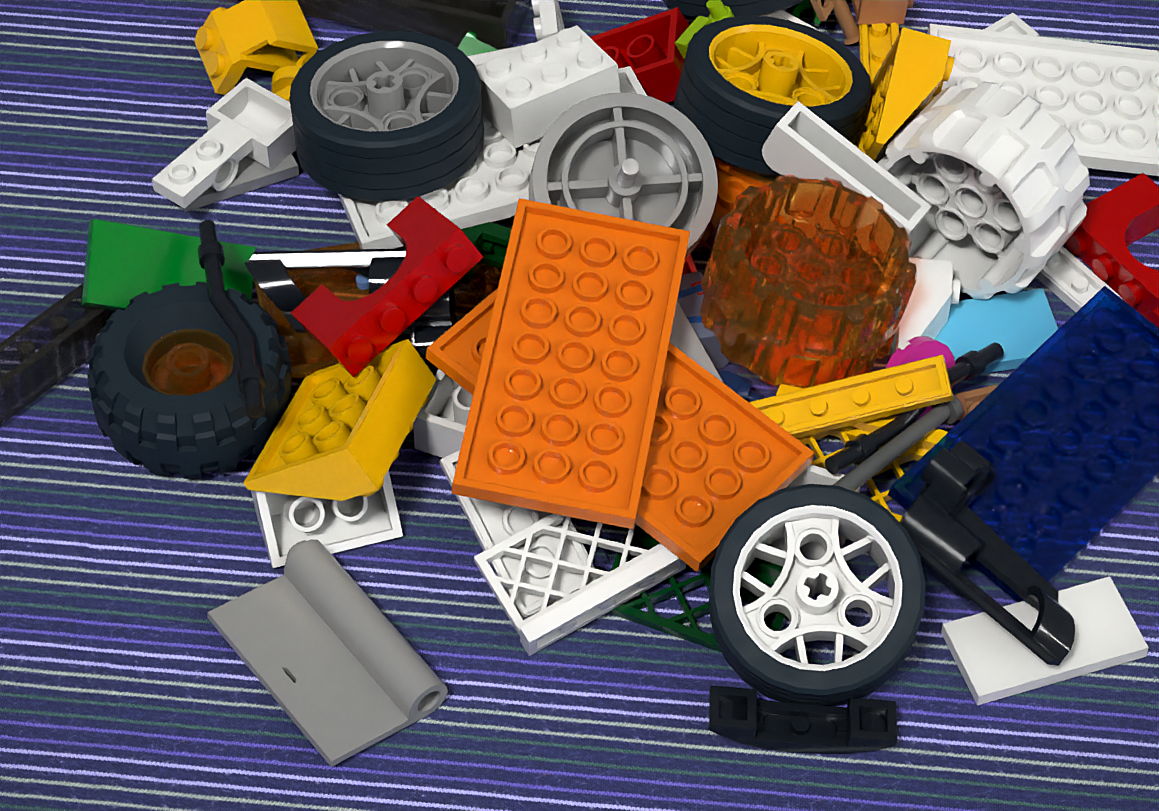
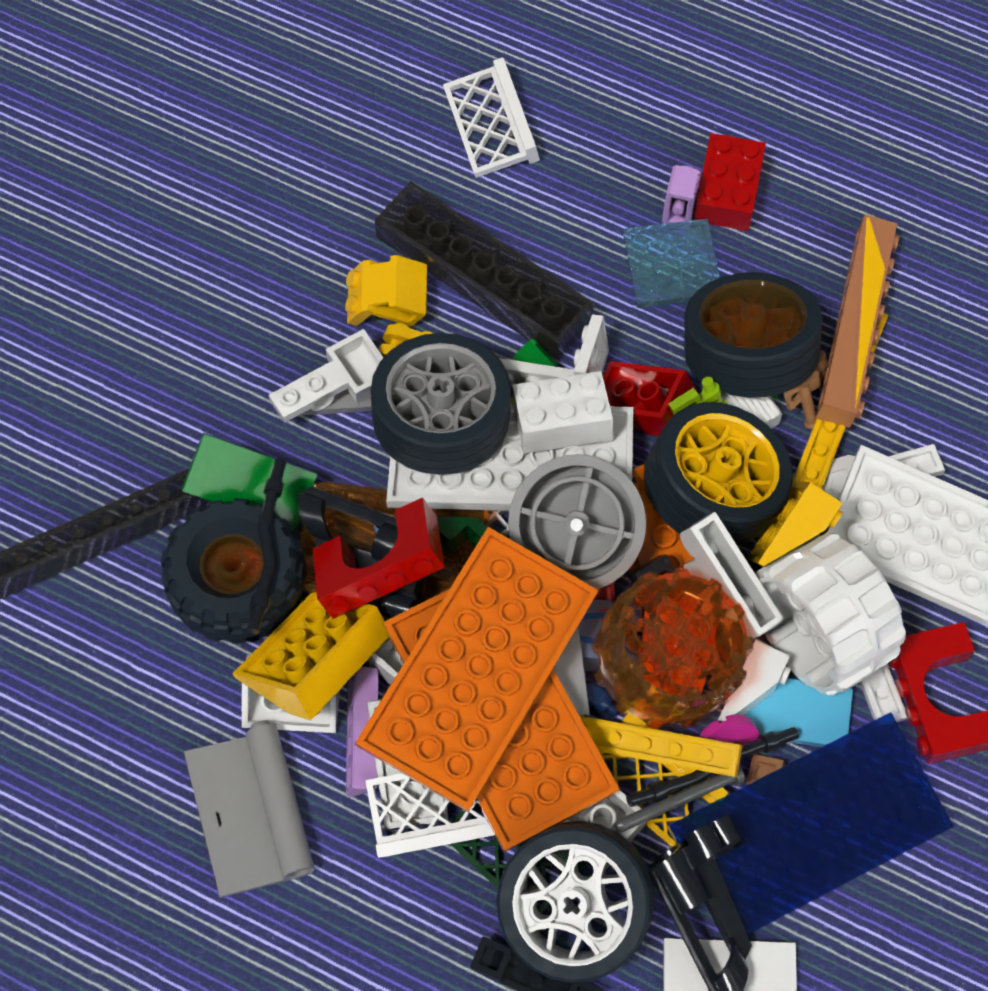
camera: 20 degrees right, 15 degrees up
none -> lavender slope [346,667,378,797]

